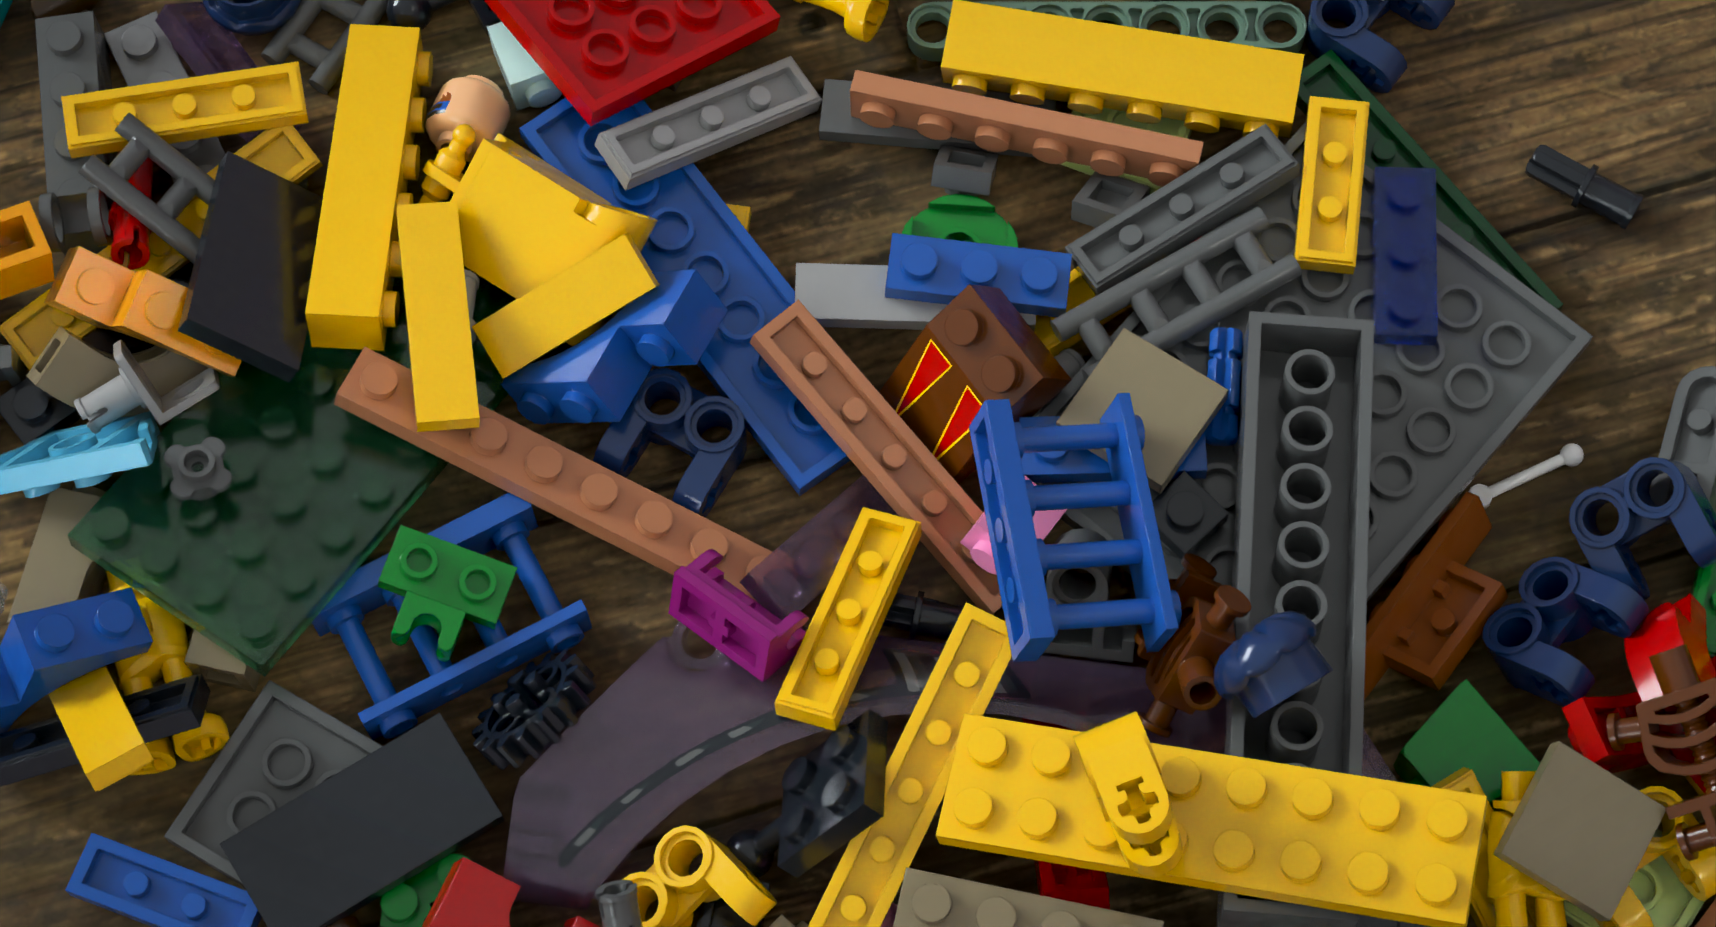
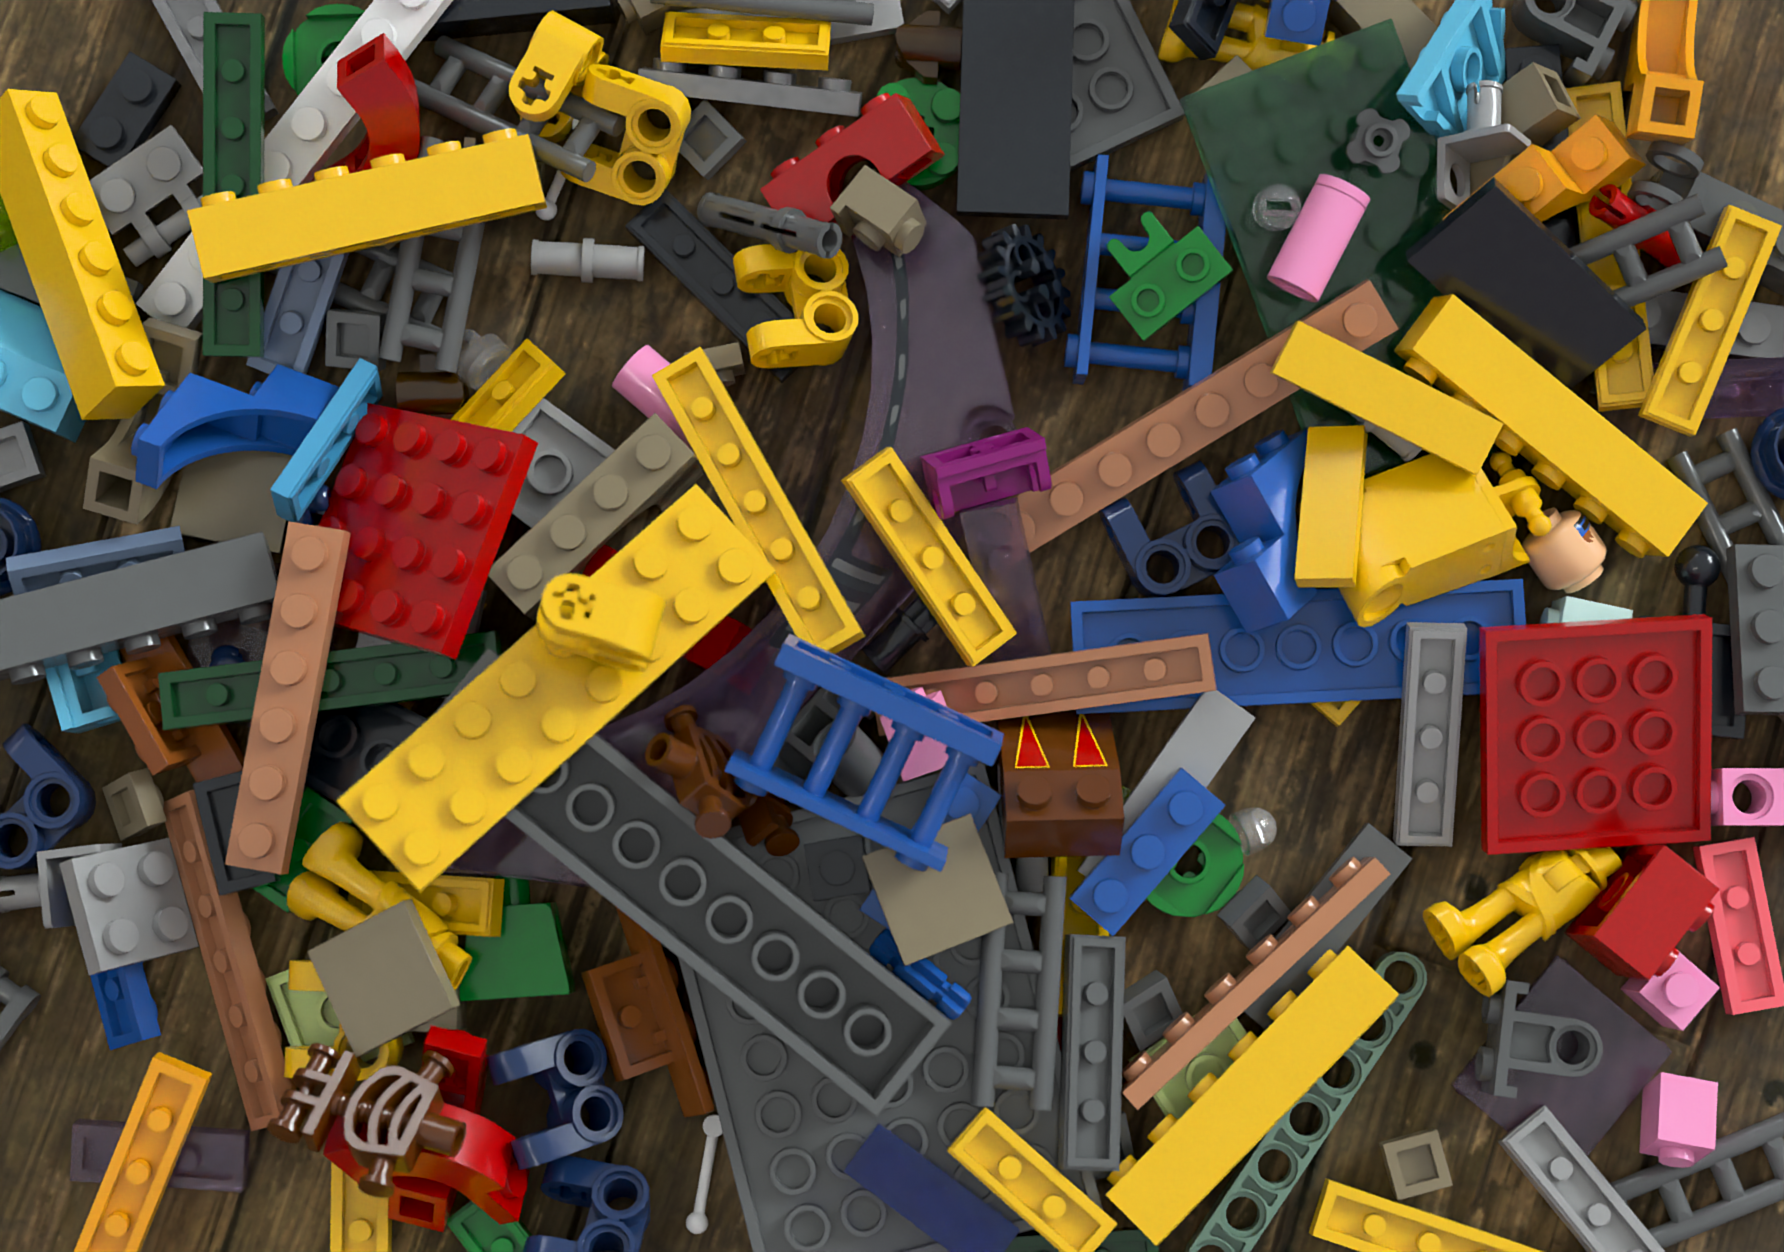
camera: 115 degrees right, 15 degrees up
black plate [726,709,888,878] -> none
dark blue piece [1214,611,1333,718] -> none
none -> dark tan brick [830,165,927,258]
none -> clear hinge [1229,807,1277,856]
none -> clear hinge [1253,184,1301,231]
none -> bright pink pin [1267,174,1370,303]

